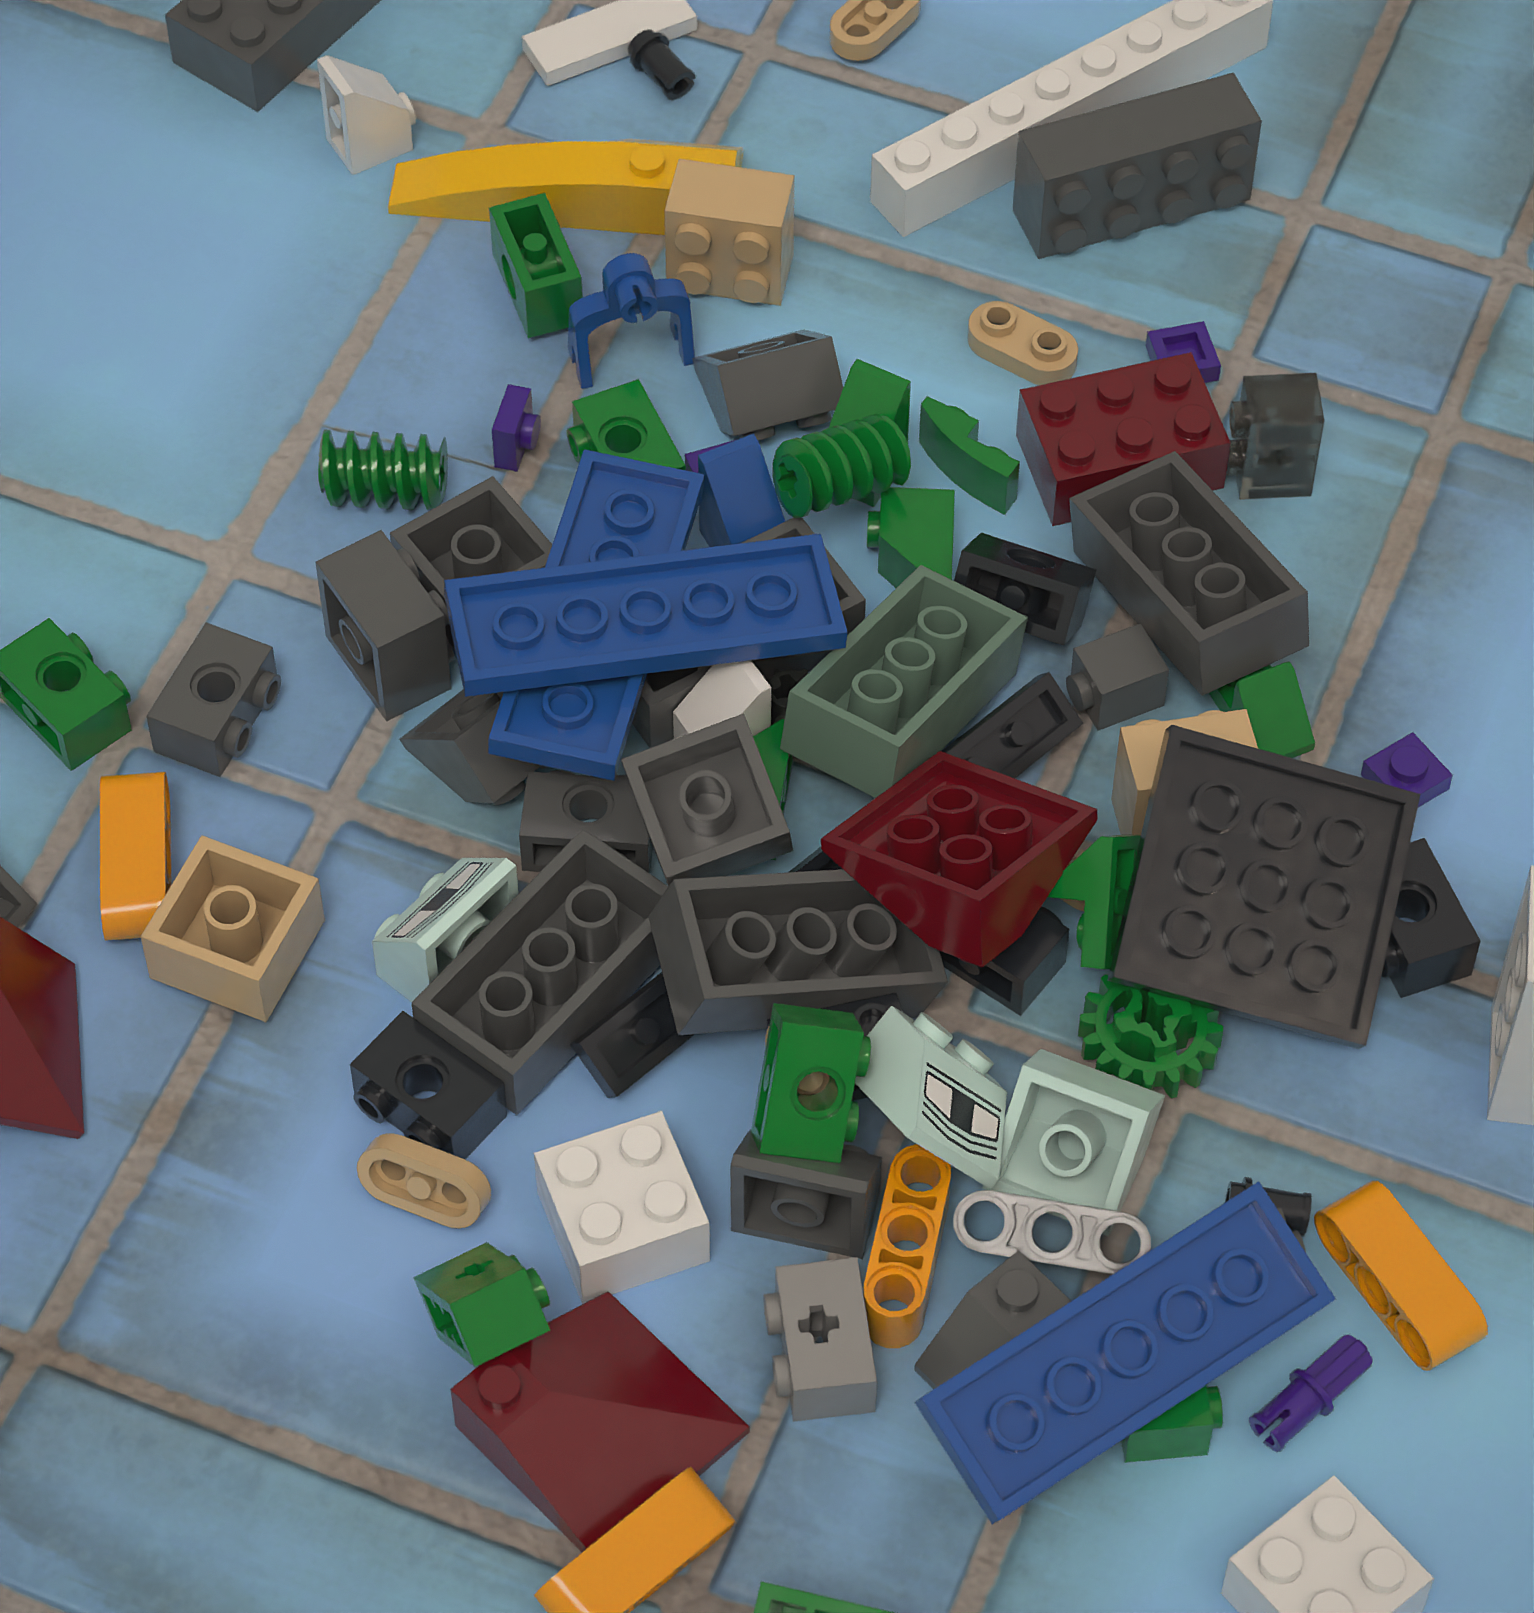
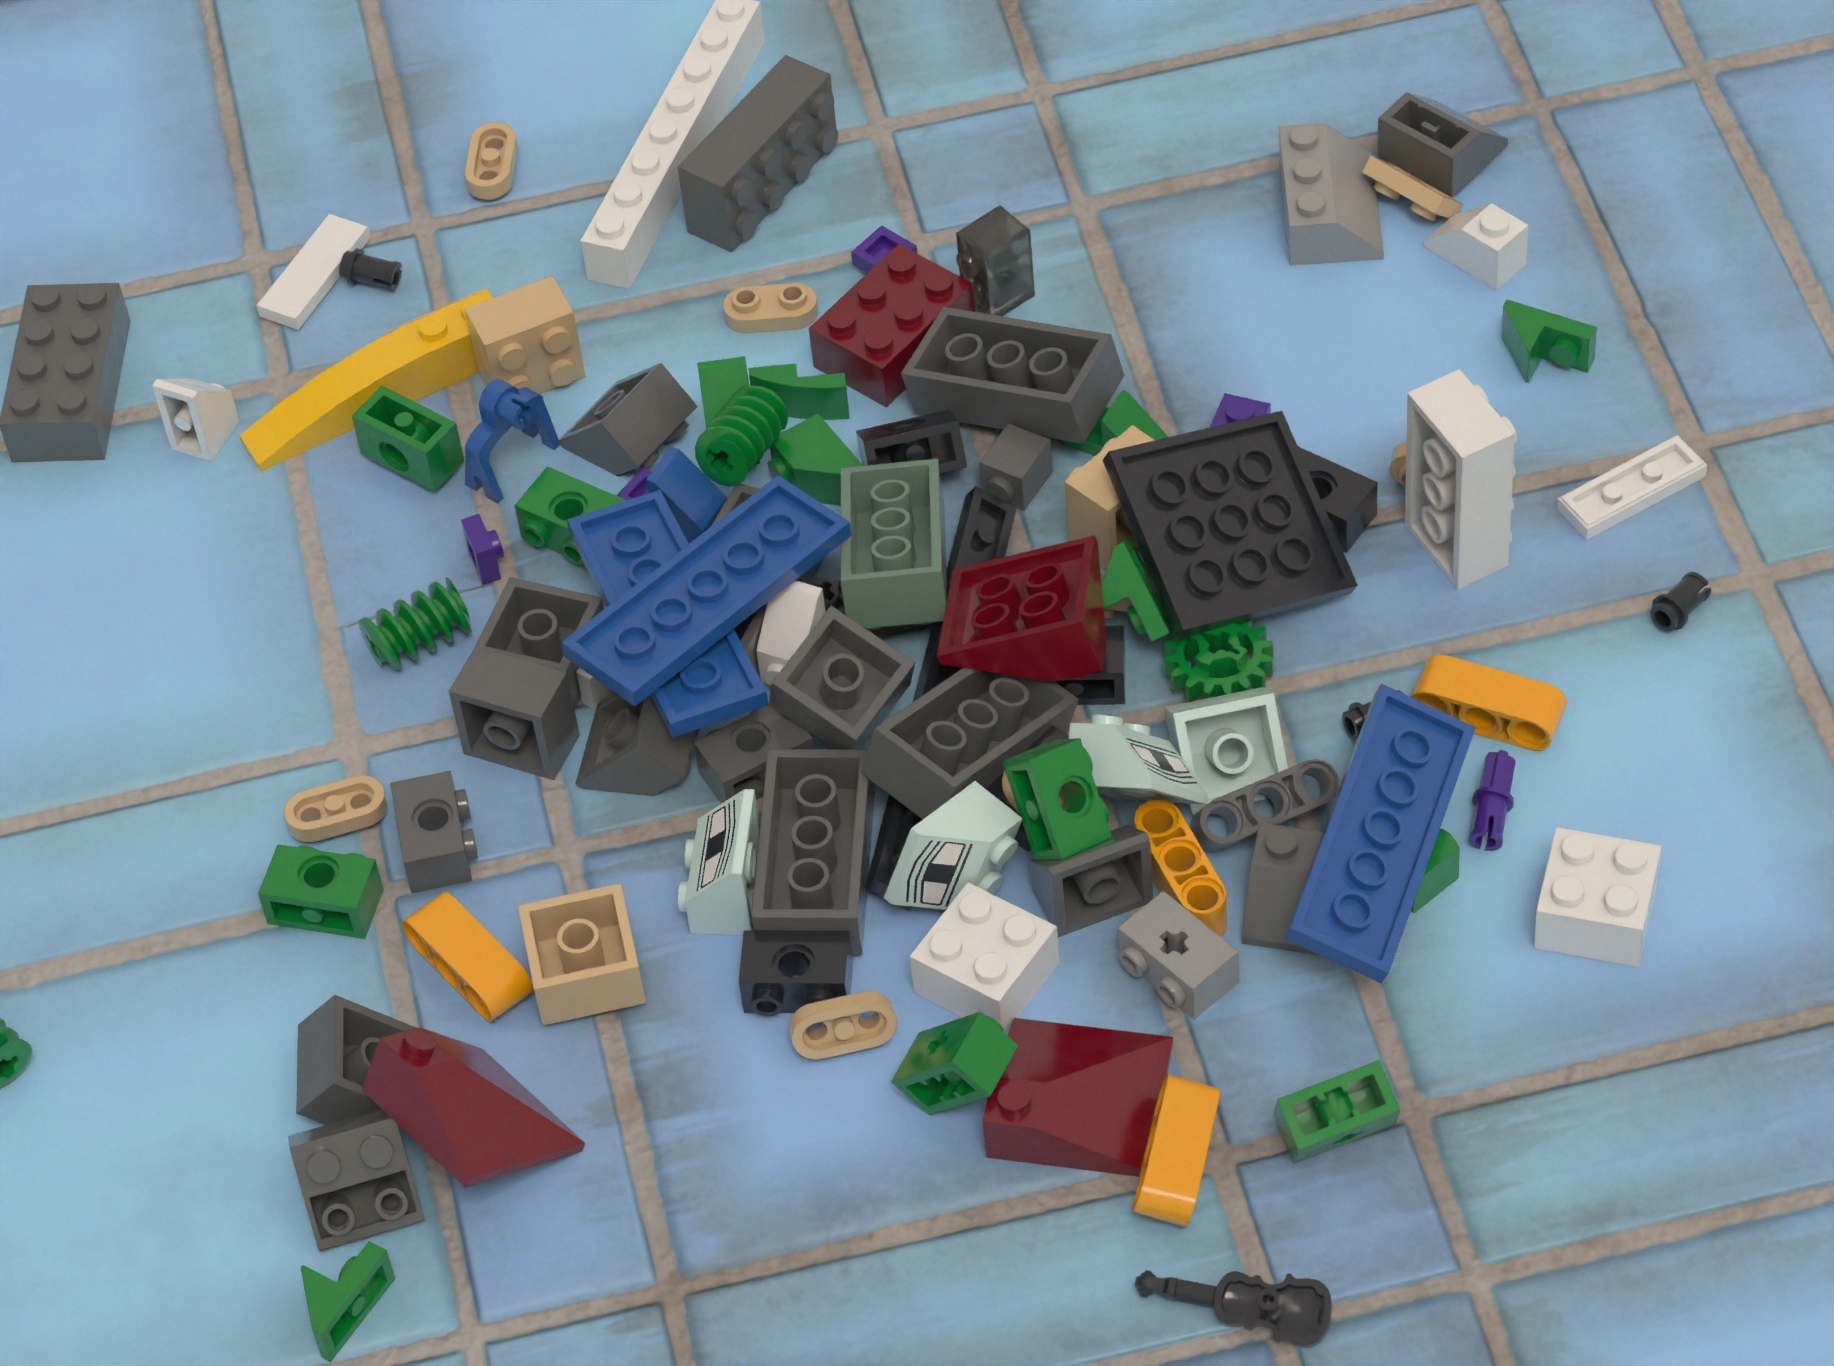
camera: 30 degrees left, 5 degrees down
none -> tan plate [284,775,387,842]
none -> light aqua slope [884,781,1023,910]

